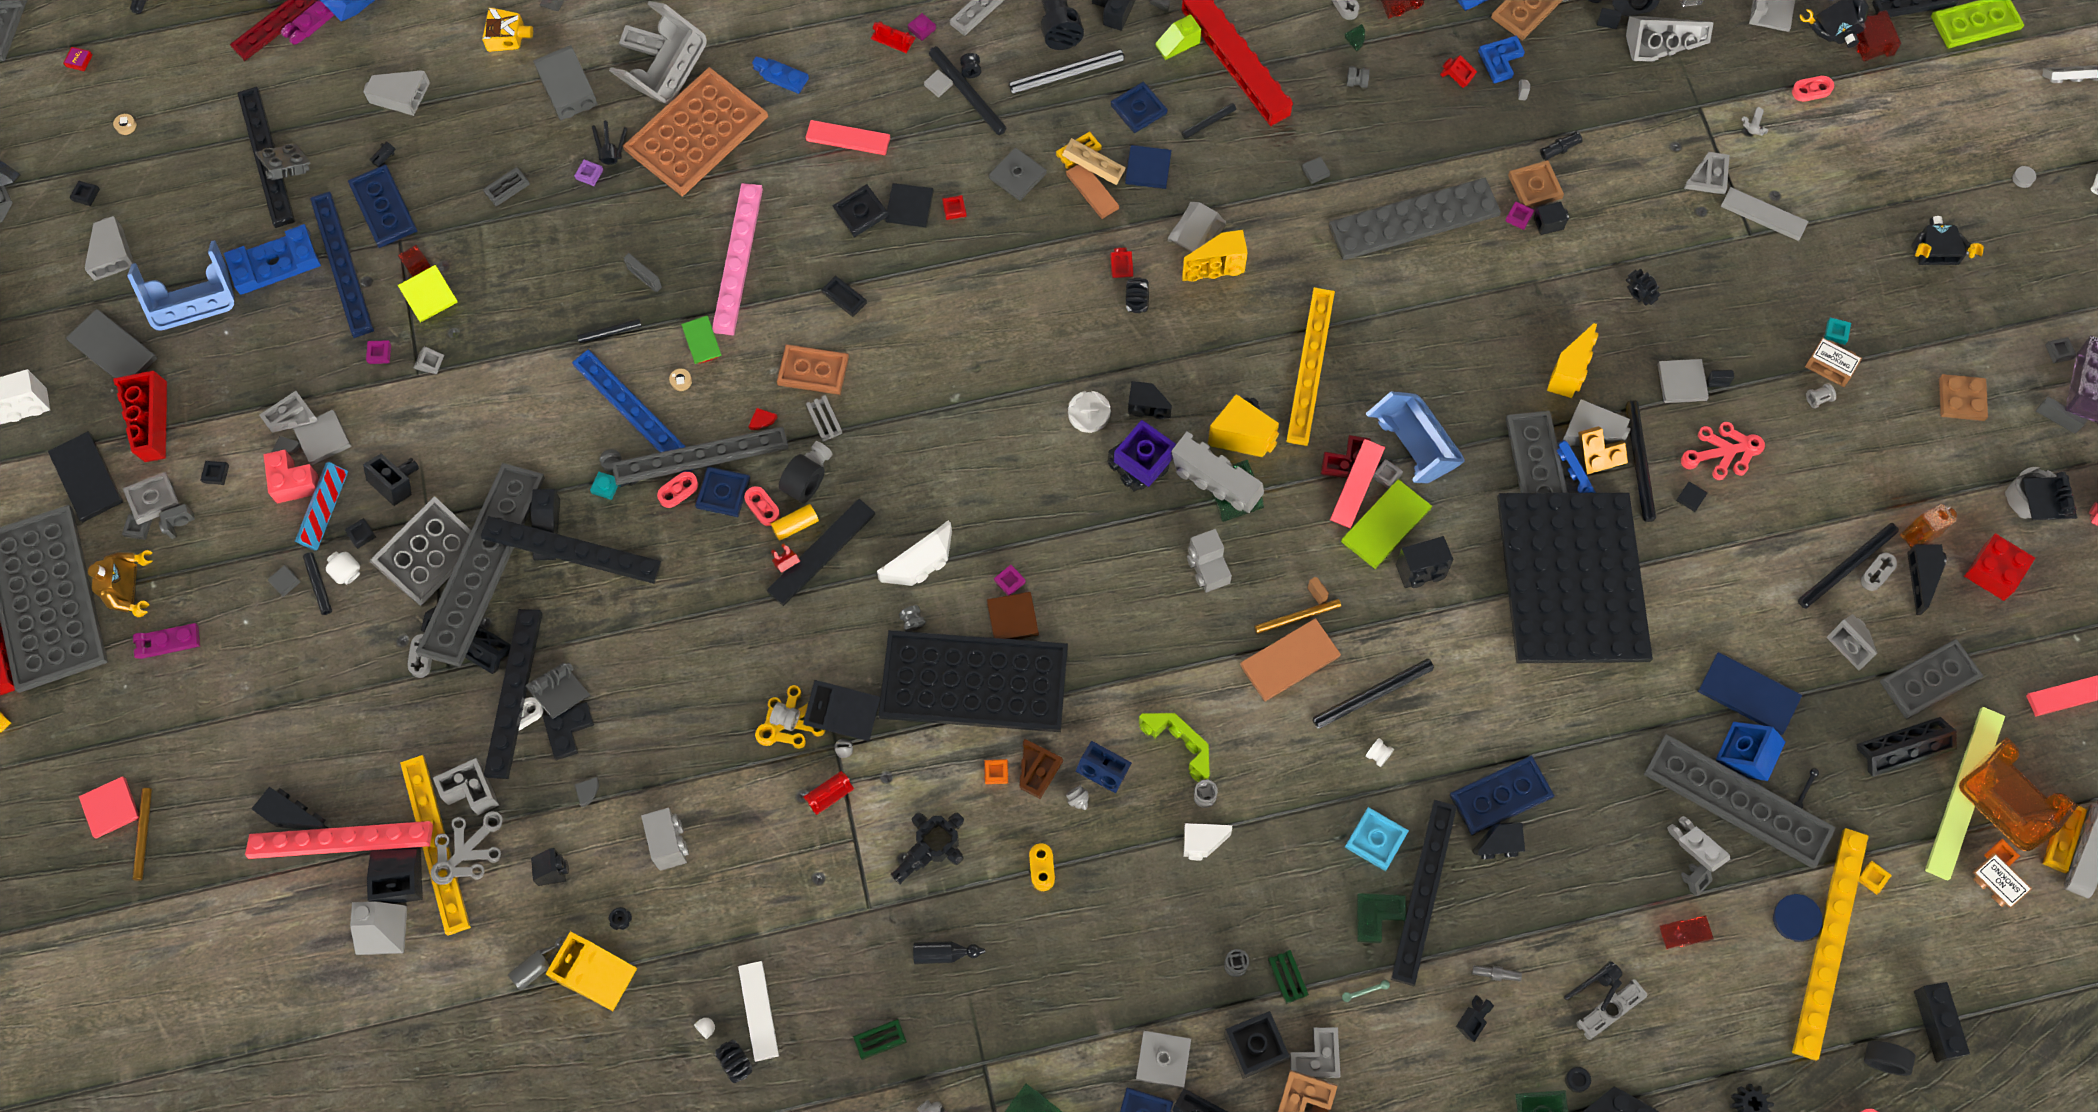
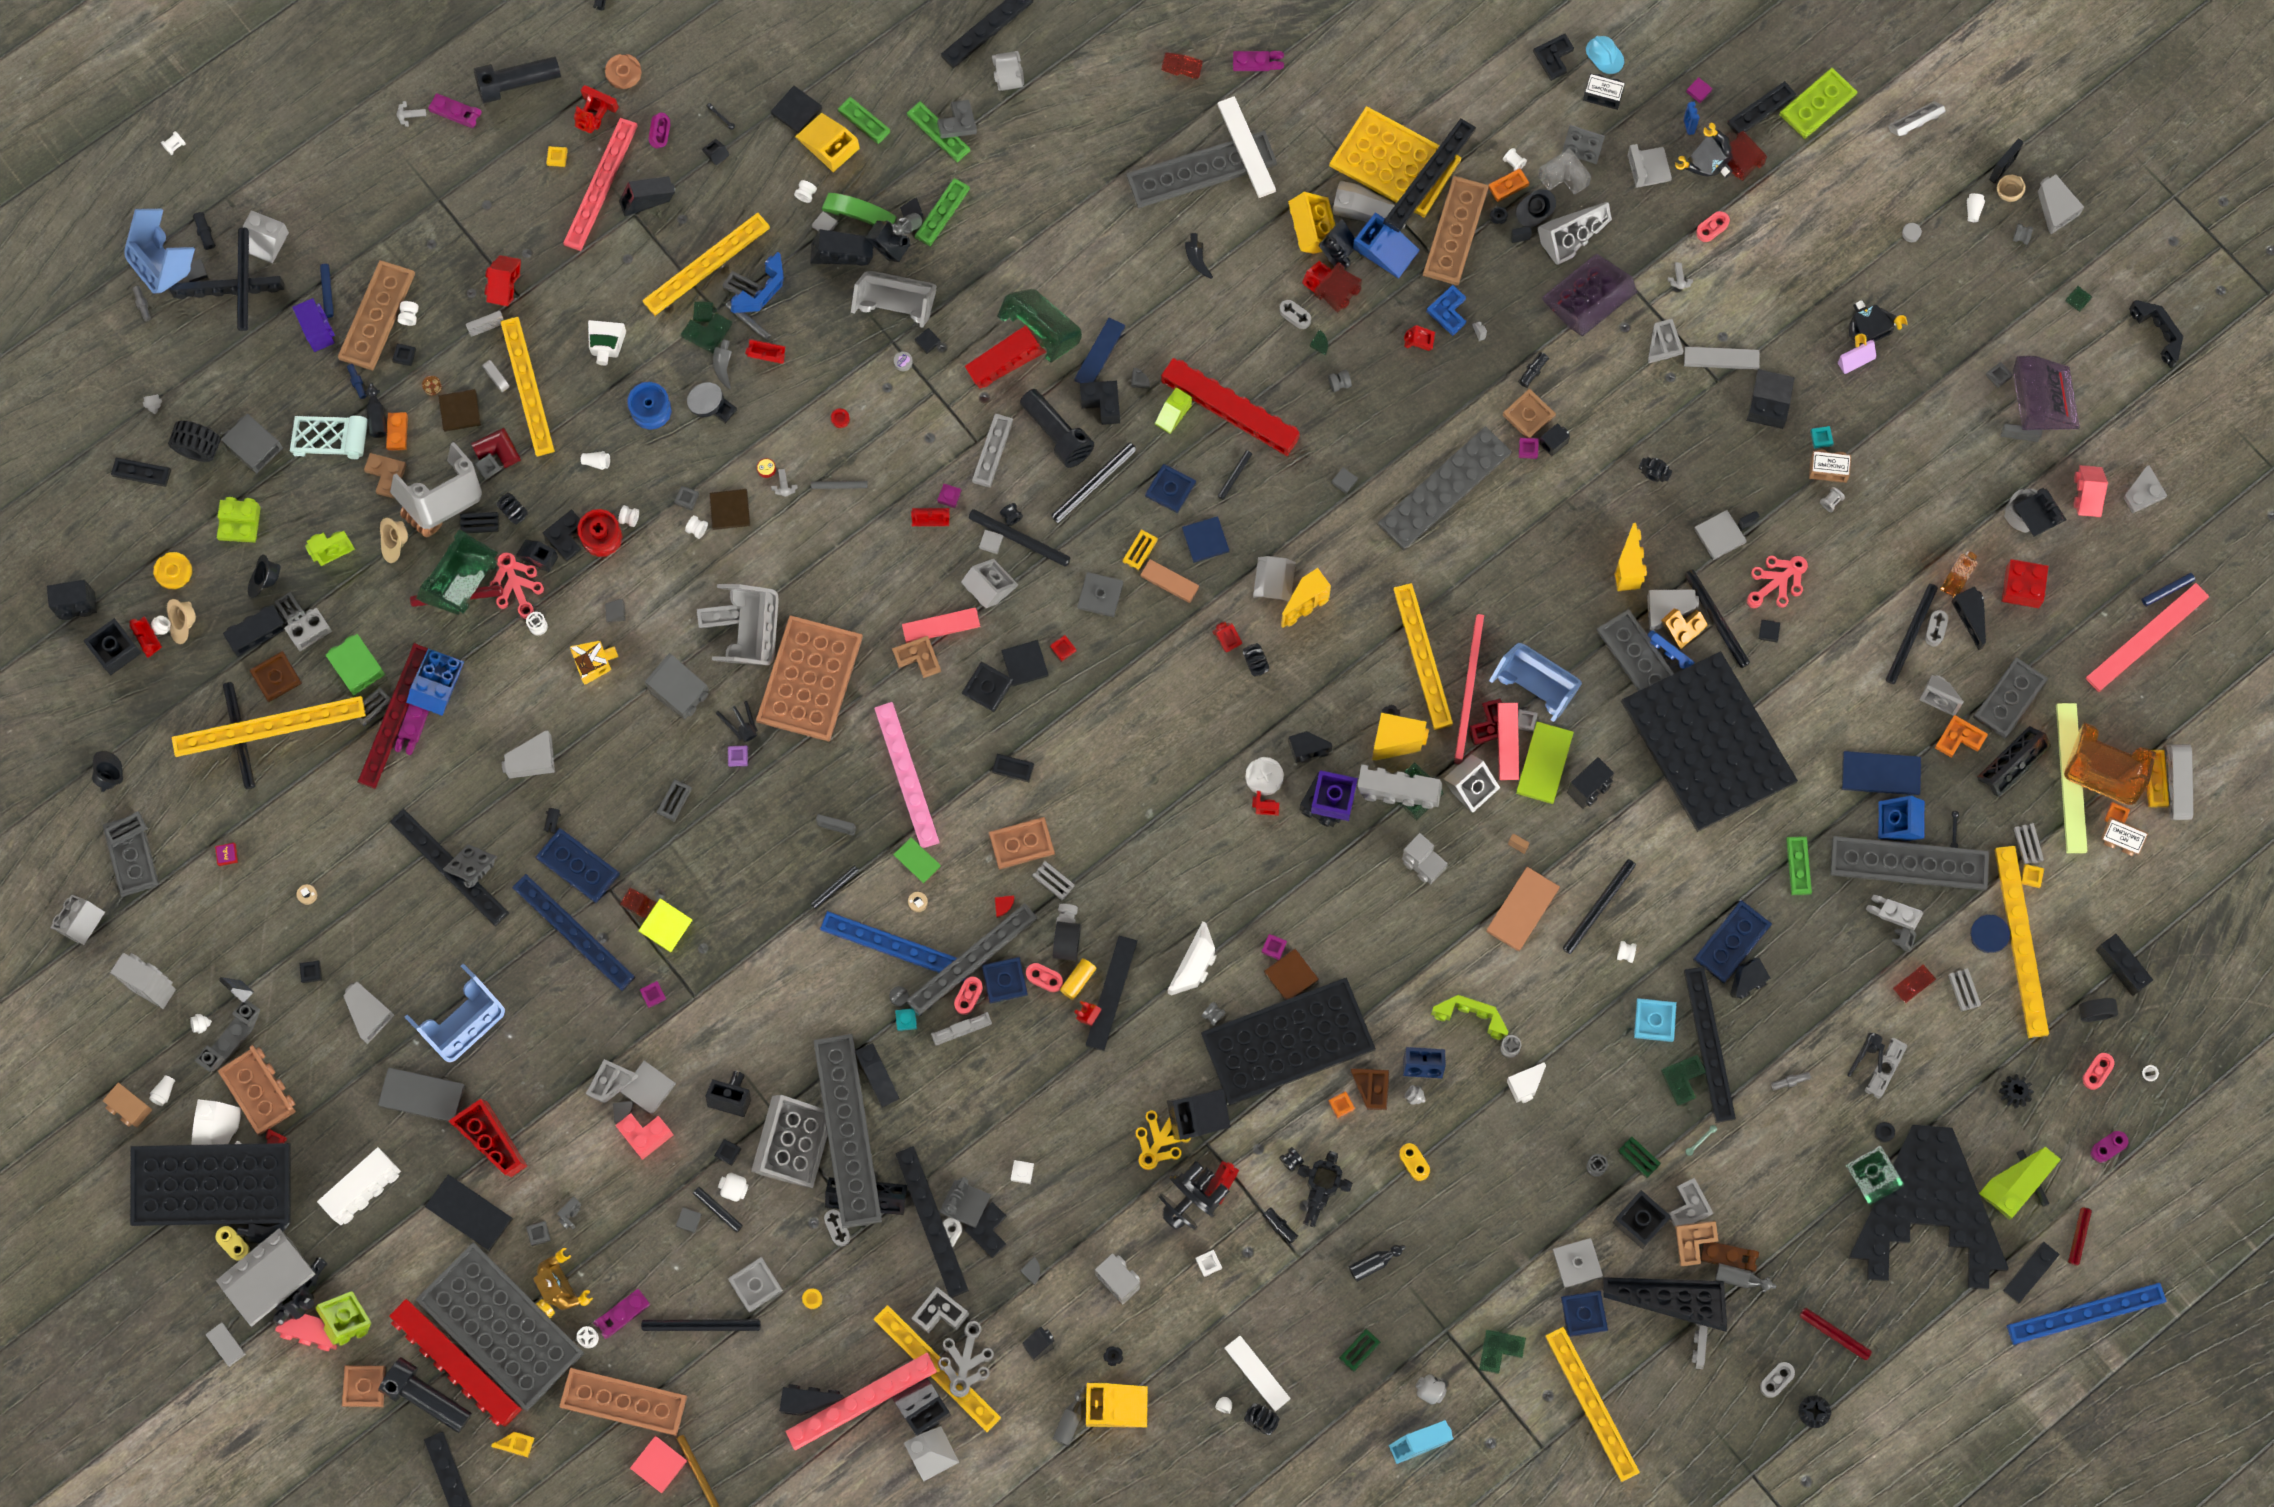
camera: 25 degrees left, 5 degrees up
light grey plate [123,472,180,525] -> none
black tile [200,460,229,485] -> none
blue piece [224,224,321,295] -> none
dark azure tile [295,462,348,551] -> none
light grey slope [413,346,444,374] -> none
black plate [481,516,661,584] -> none
blue hinge [752,56,809,94] -> none
light grey wheel [770,702,800,731] -> none
light grey hinge [834,738,853,758] -> none
tan plate [1062,138,1126,185] -> none
pearl gold bar [1254,599,1341,634] -> none
black plate [1456,995,1494,1042] -> none
medium nougat plate [1939,374,1988,421] -> none
none -> yellow tile [536,1299,555,1318]
none -> nougat plate [559,1368,687,1436]
none -> white wheel [577,1326,599,1349]
none -> black axle [641,1319,761,1331]
none -> light grey tile [728,1257,783,1313]
none -> yellow tile [802,1288,823,1309]
none -> medium nougat plate [892,636,941,678]
none -> light grey piece [931,1012,992,1046]
none -> light grey slope [961,558,1018,608]
none -> white plate [1011,1160,1034,1184]
none -> black piece [1158,1160,1230,1230]
none -> white plate [1196,1250,1222,1277]
none -> red bracket [1252,791,1280,816]
none -> black pin [1262,1207,1298,1245]
none -> black wheel [1279,1147,1304,1172]
none -> light grey slope [1443,754,1500,813]
none -> coral tile [1454,614,1484,764]
none -> clear purple slope [1542,254,1637,337]
none -> black slope [1746,369,1795,429]
none -> bright green tile [1786,836,1812,895]
none -> lavender slope [1838,340,1876,374]
none -> orange plate [1935,715,1988,758]
none -> light grey tile [1948,968,1981,1012]
none -> light grey tile [2014,823,2044,865]

